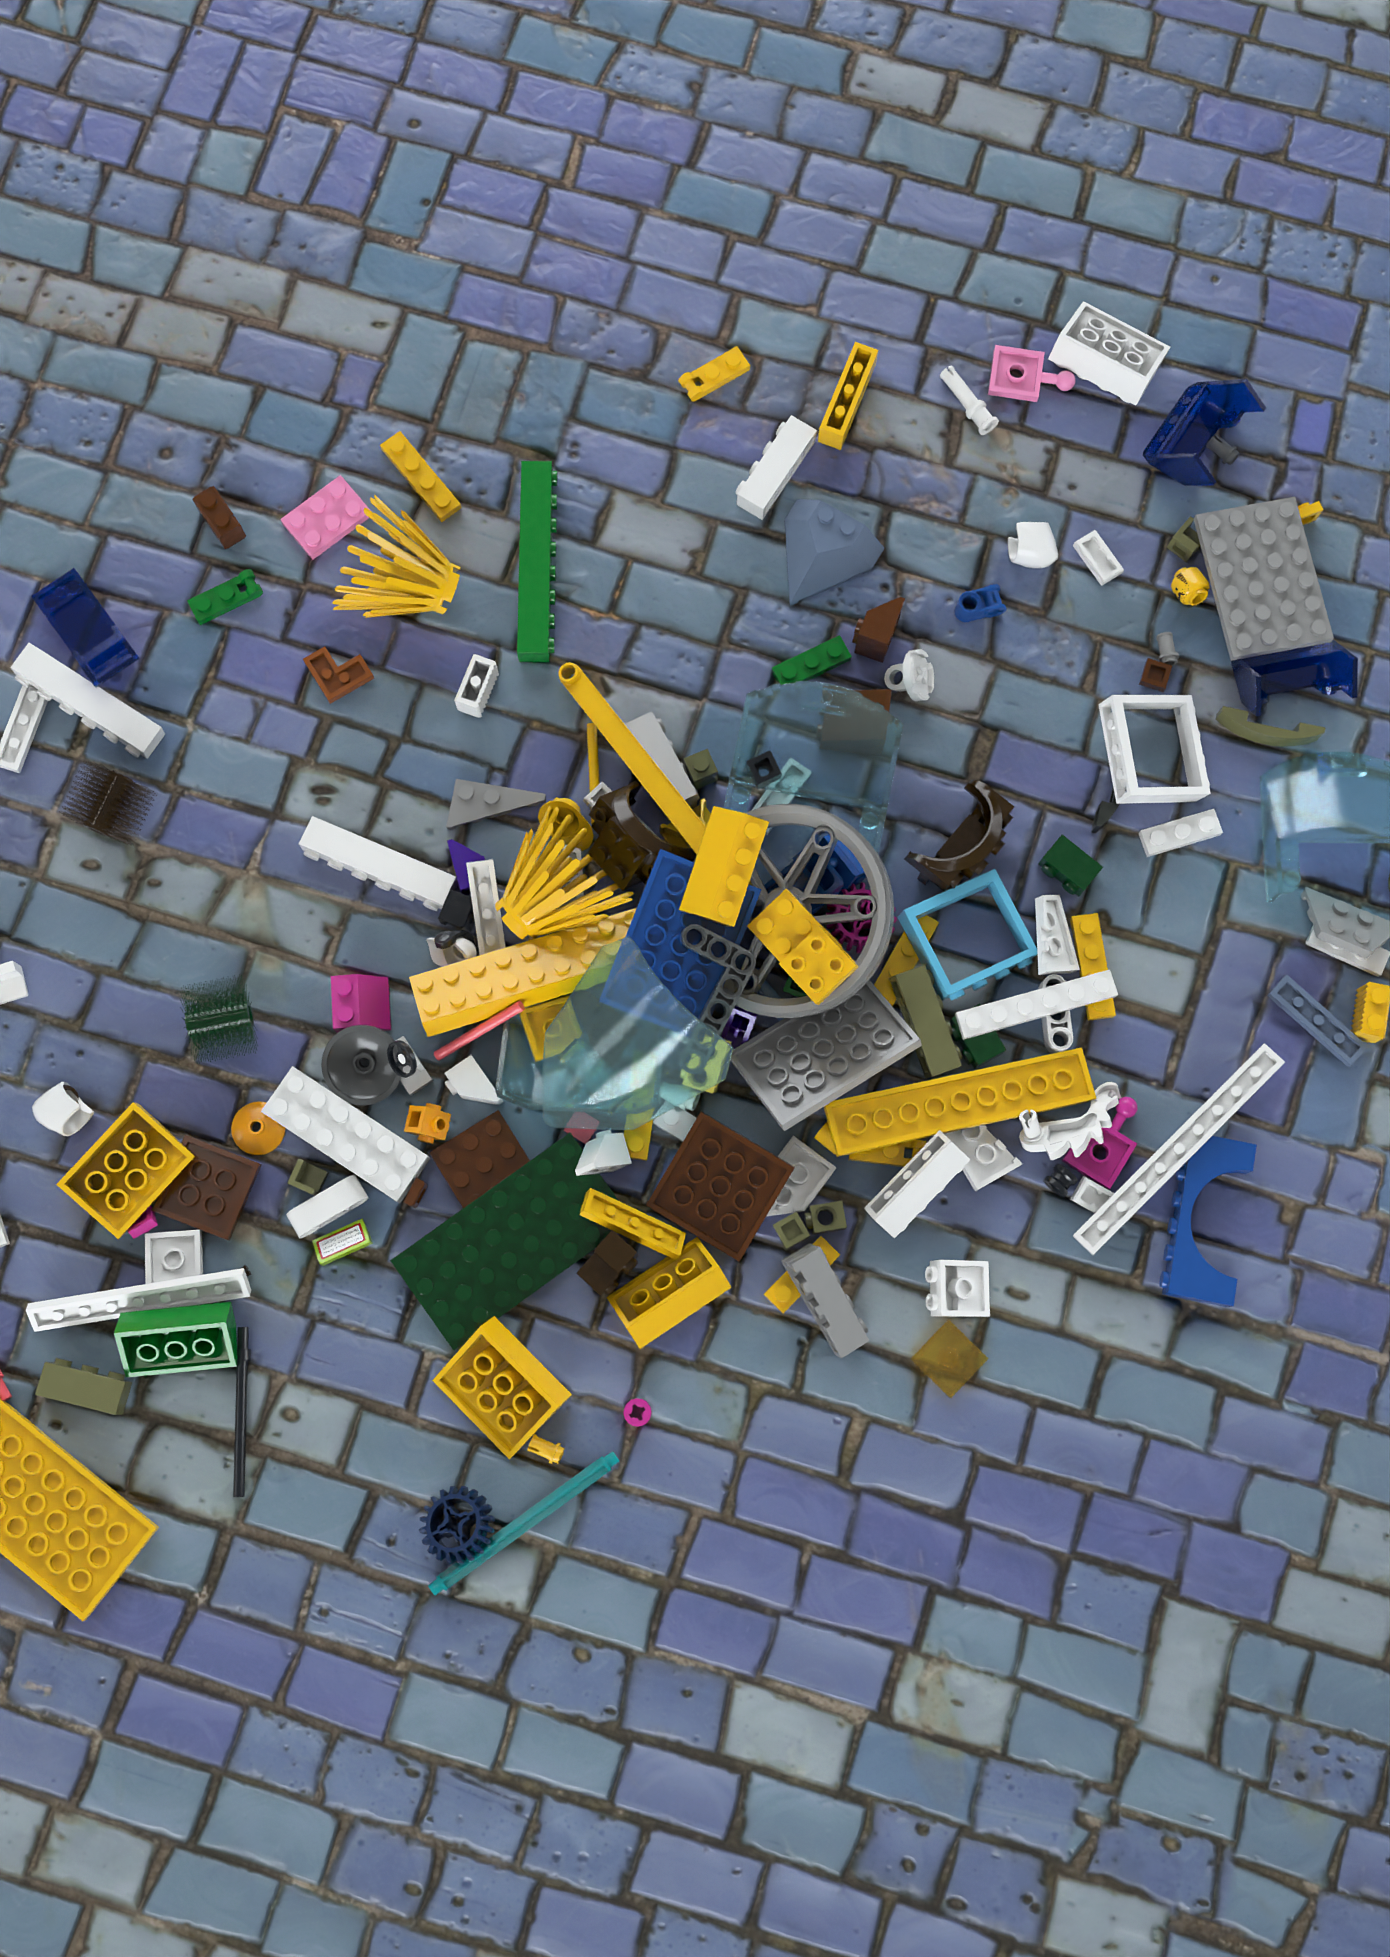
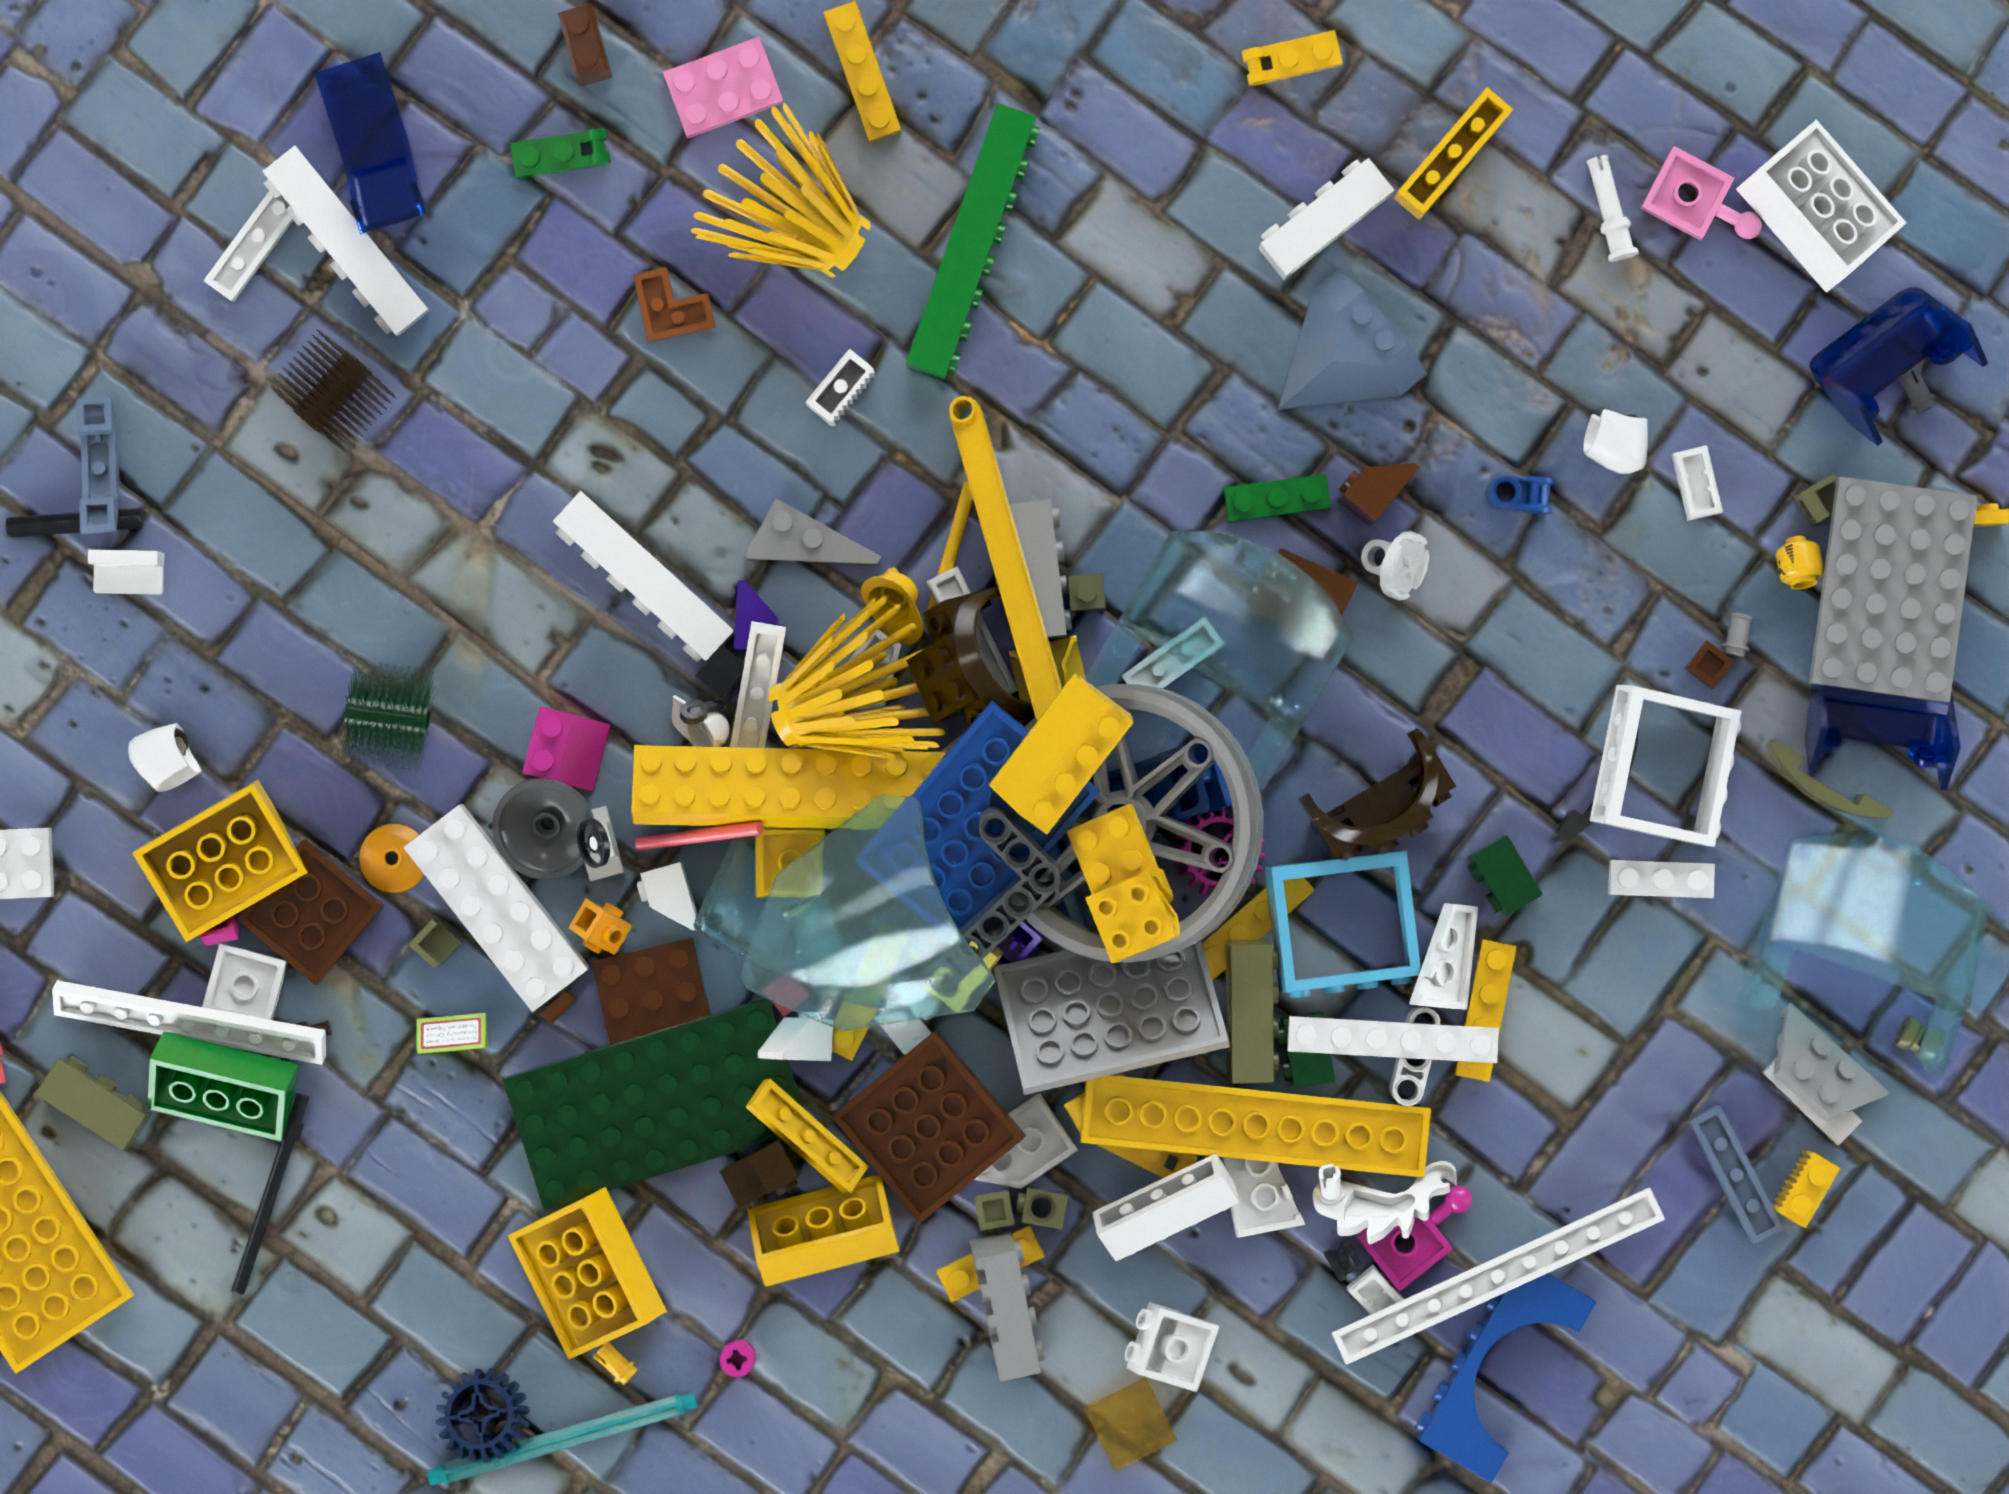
camera: 20 degrees right, 10 degrees up
white beam [286,1174,369,1239] -> none
black plate [746,750,782,790] -> none

